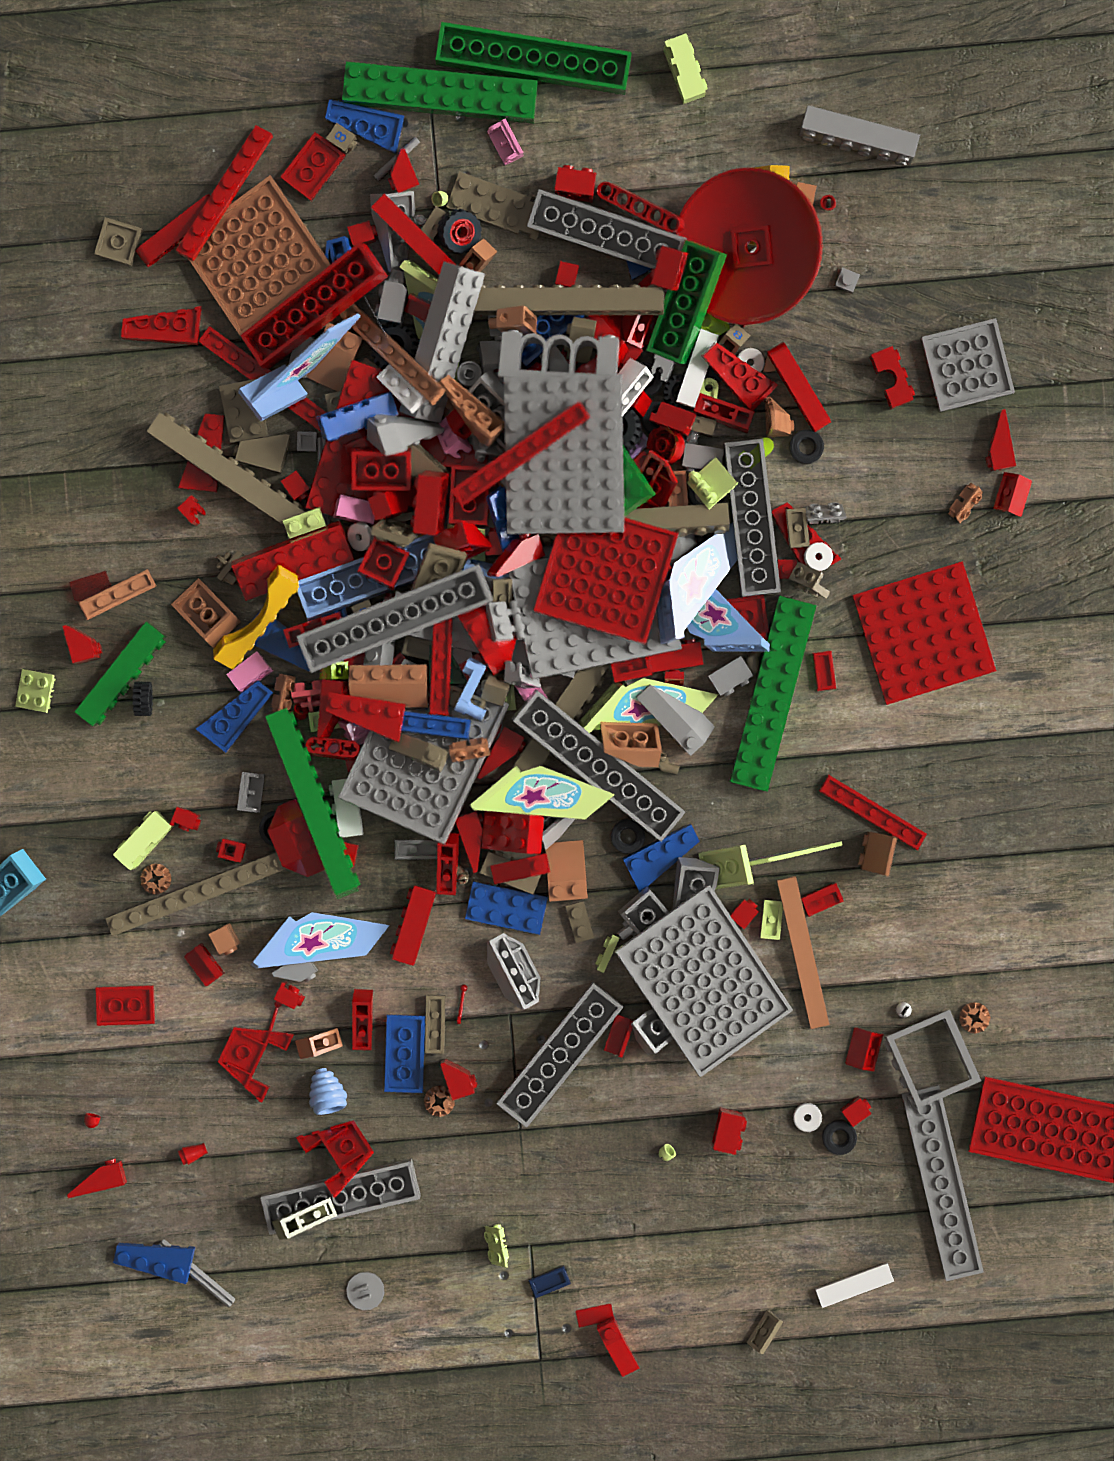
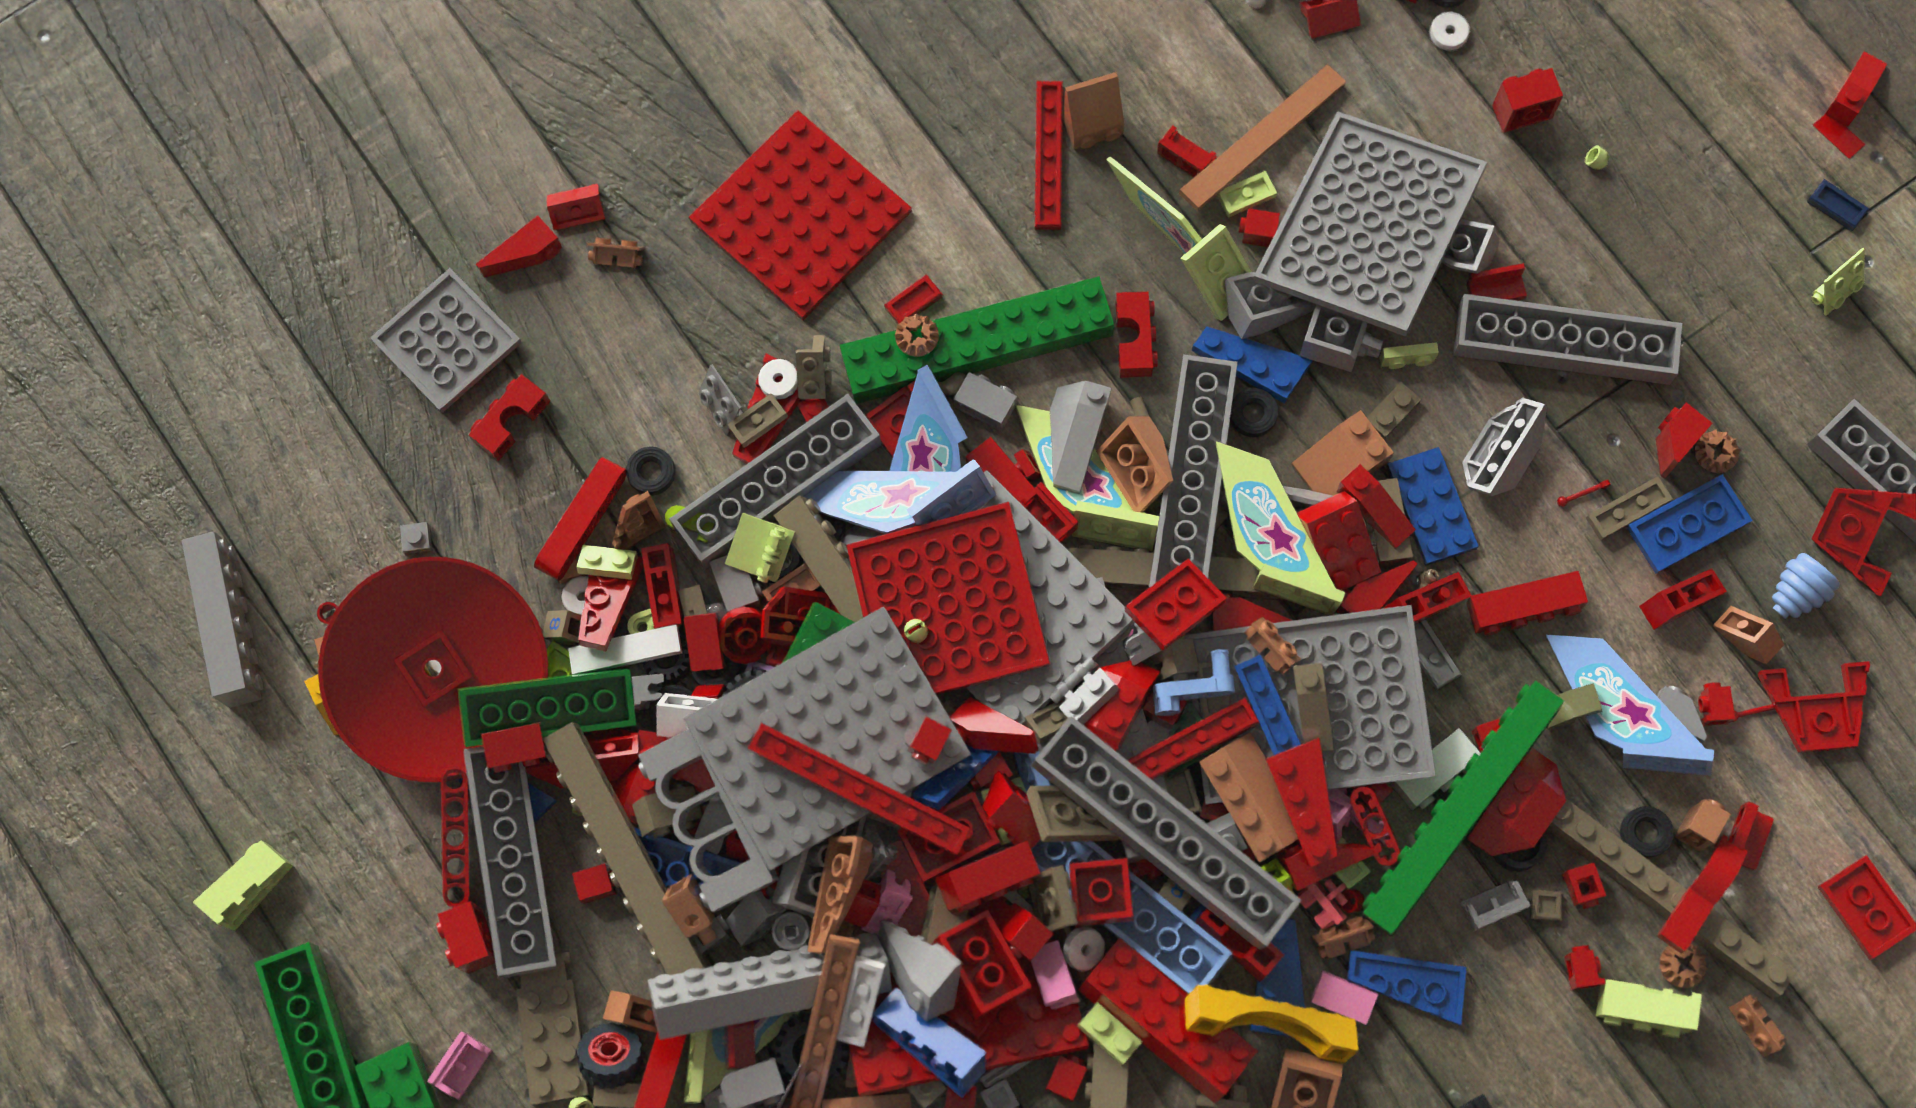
camera: 115 degrees left, 15 degrees down
none -> yellowish green plate [577,545,638,580]
none -> nougat gear [895,314,939,357]
none -> yellowish green hinge [904,619,928,643]
none -> red brick [907,716,952,765]
none -> red arch [1115,291,1158,378]
none -> red plate [1124,559,1227,651]
none -> dark tan tile [1531,890,1562,921]
none -> olive slope [1547,683,1602,730]
none -> black tyre [1620,806,1674,858]
none -> red piece [1657,834,1748,954]
none -> nougat hinge [1729,994,1786,1058]

